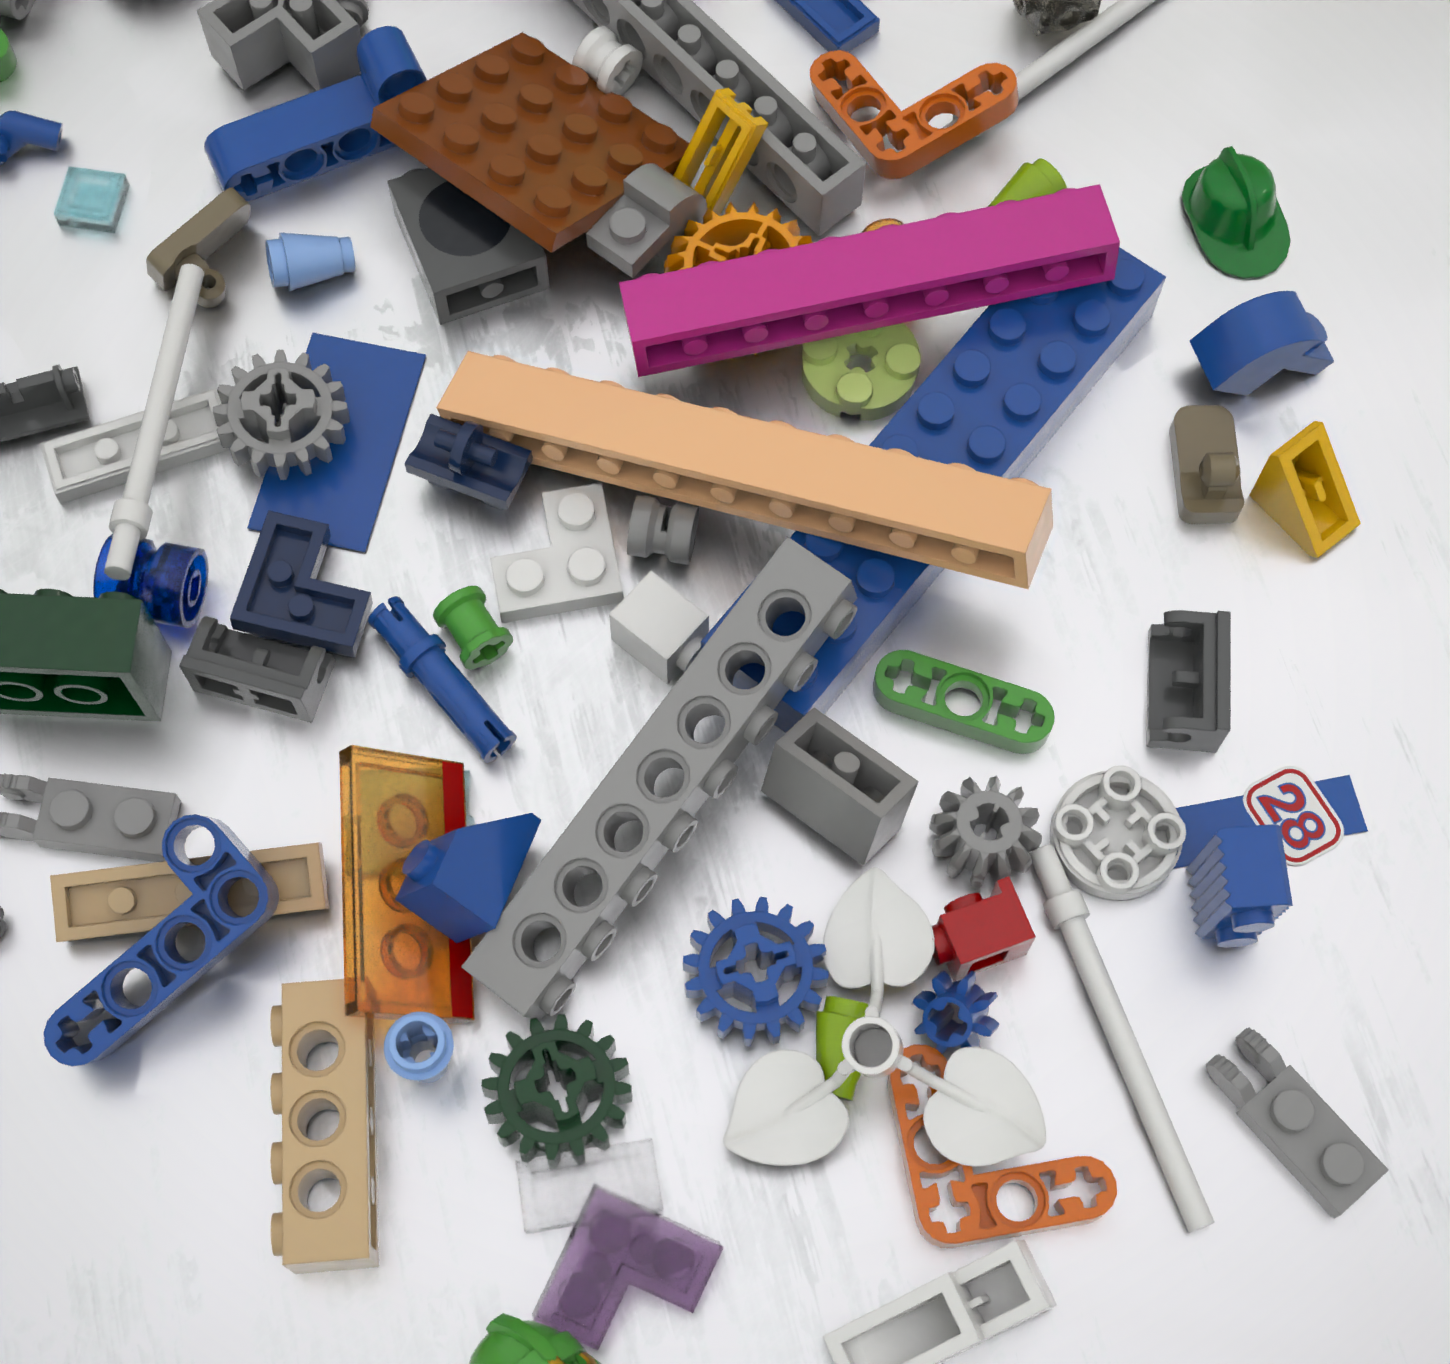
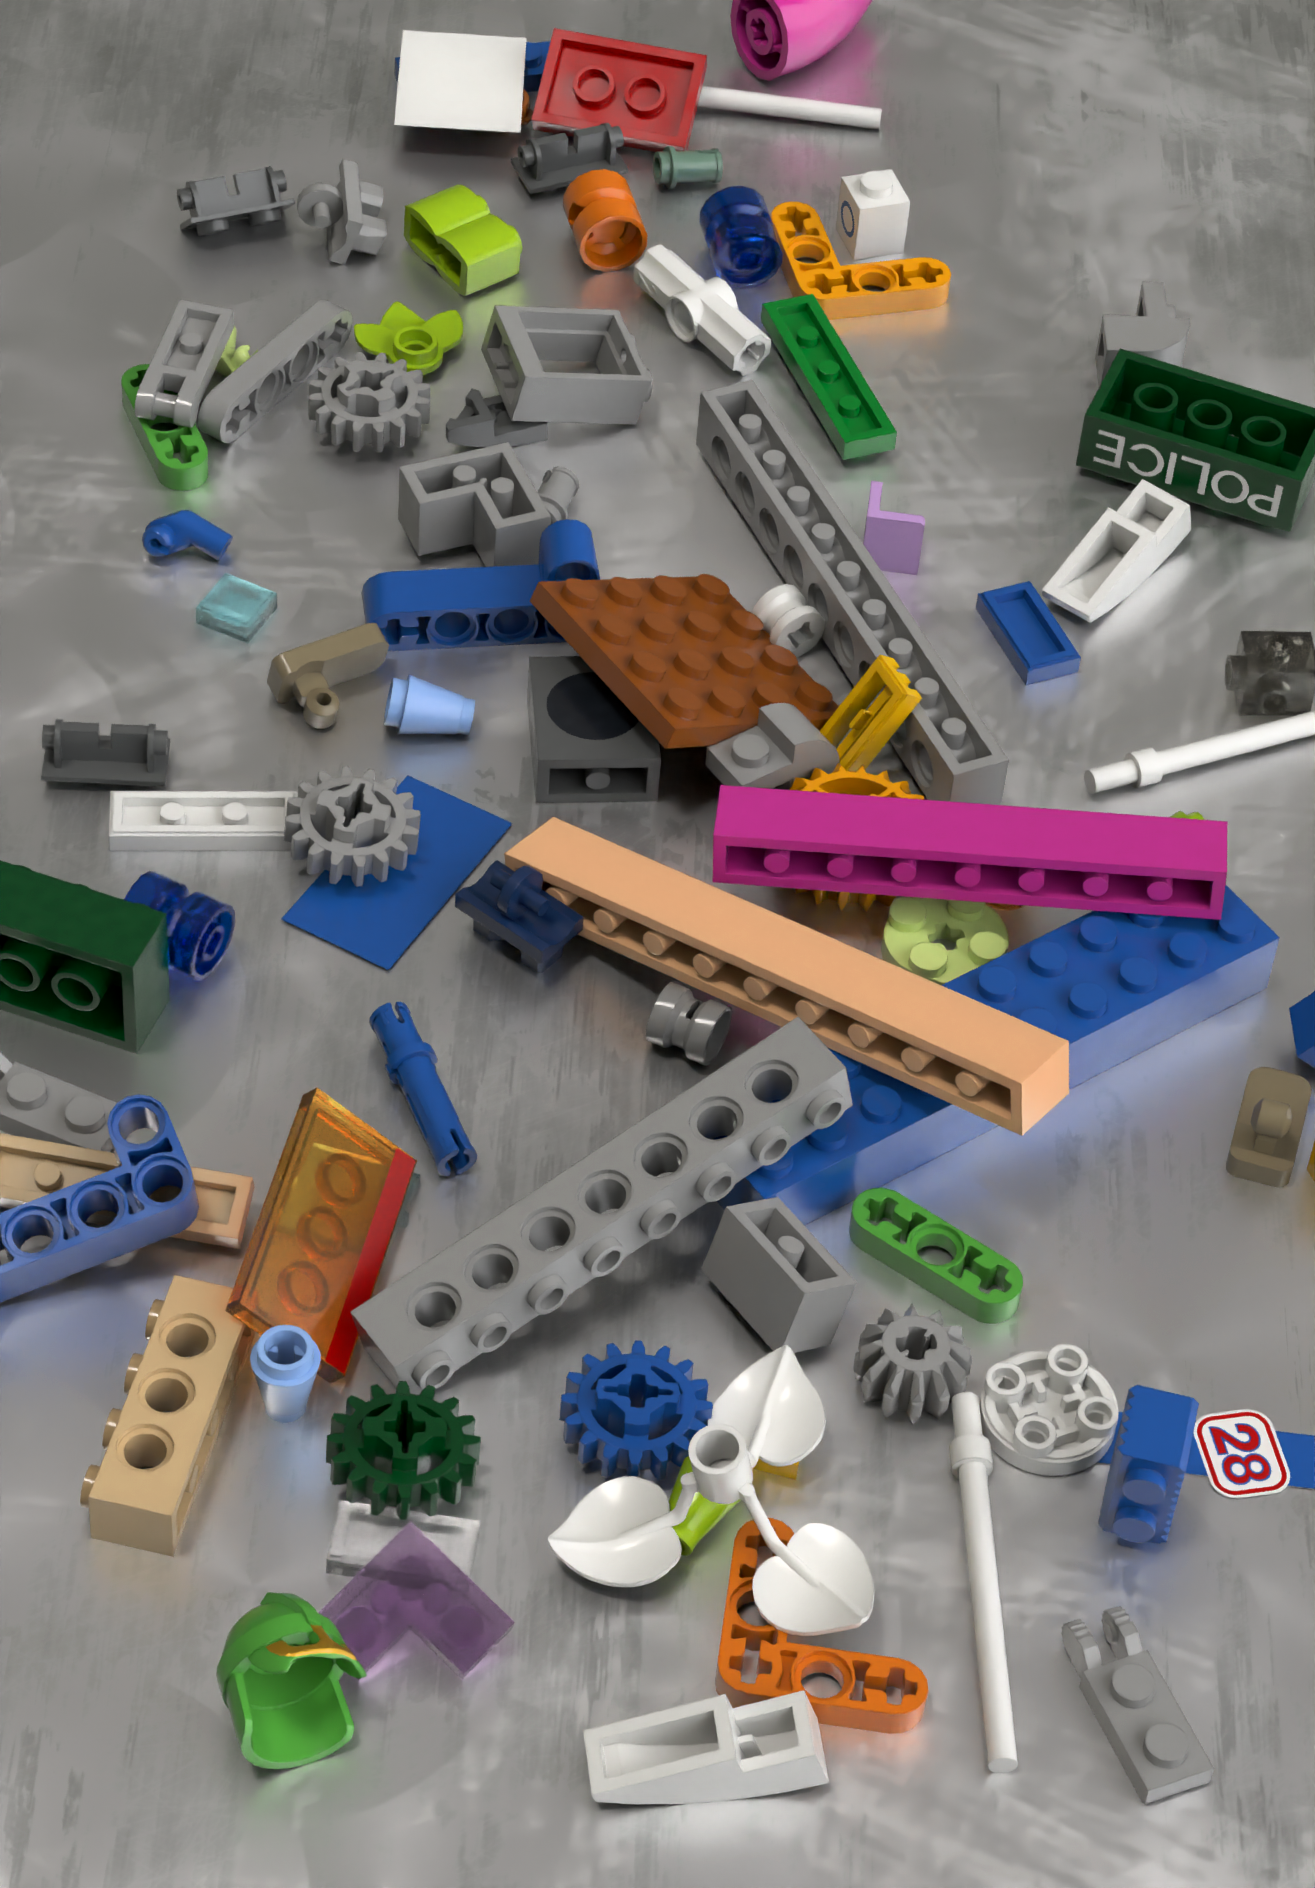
camera: 15 degrees right, 20 degrees down
white bar [104,264,204,580] -> none
dark grey hinge [179,616,336,723] -> none
dark blue plate [230,510,373,658] -> none
blue slope [395,813,541,943] -> none
bright green bush [433,586,513,670] -> none
white plate [490,482,624,623] -> none
white brick [609,570,709,684] -> none
orange beam [810,50,1019,179] -> none
blue gear [912,970,999,1054] -> none
red brick [932,876,1036,982] -> none
dark grey hinge [1146,610,1231,753] -> none

